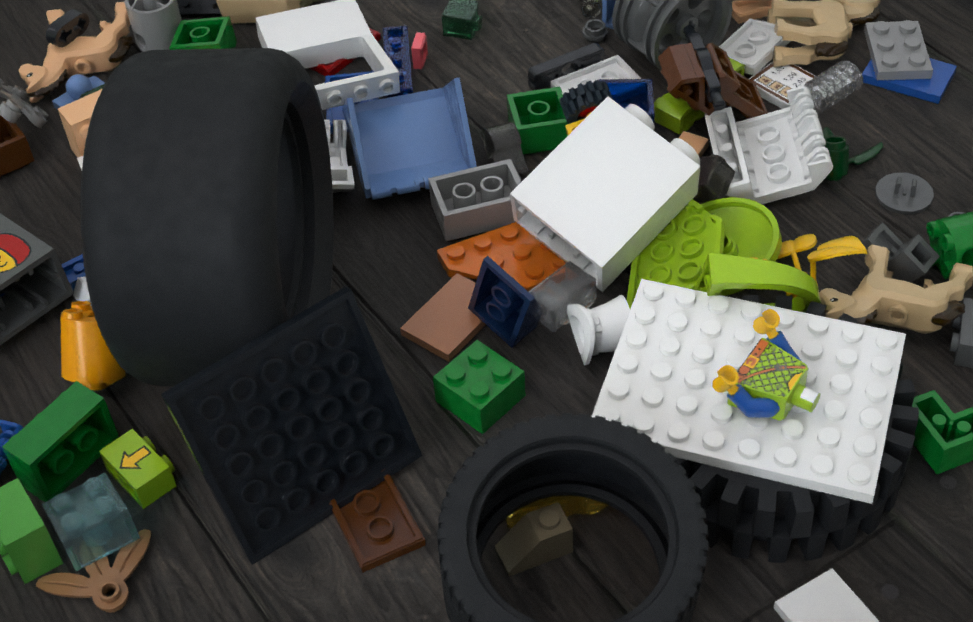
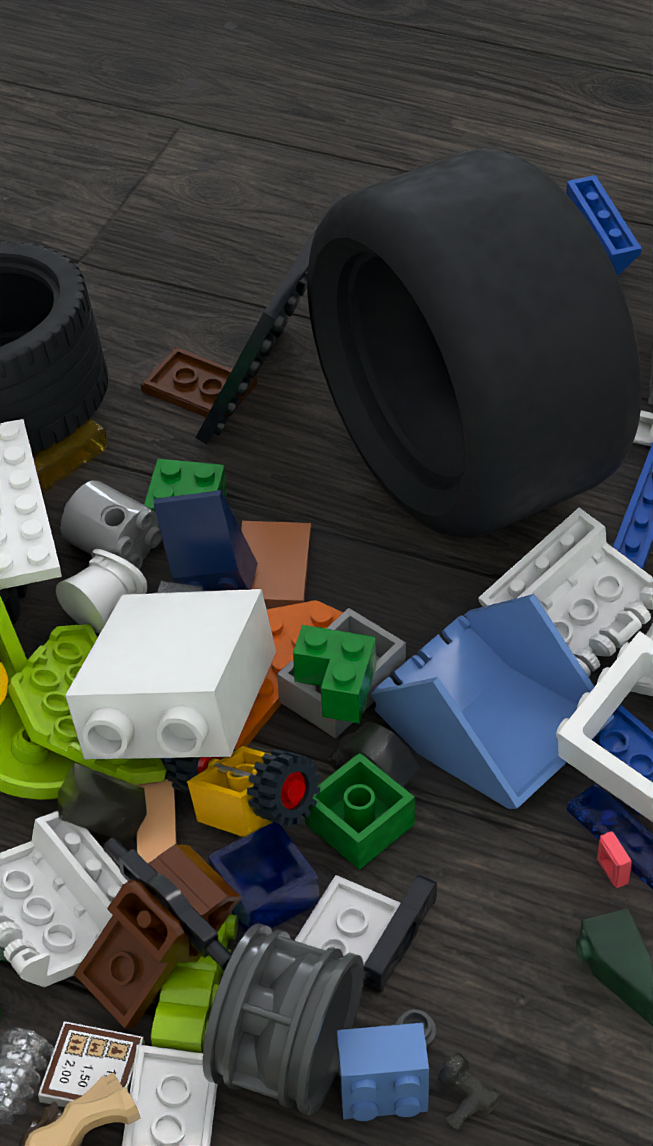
camera: 145 degrees right, 0 degrees up
none -> light grey cylinder [60,480,162,570]
none -> green brick [293,625,376,724]

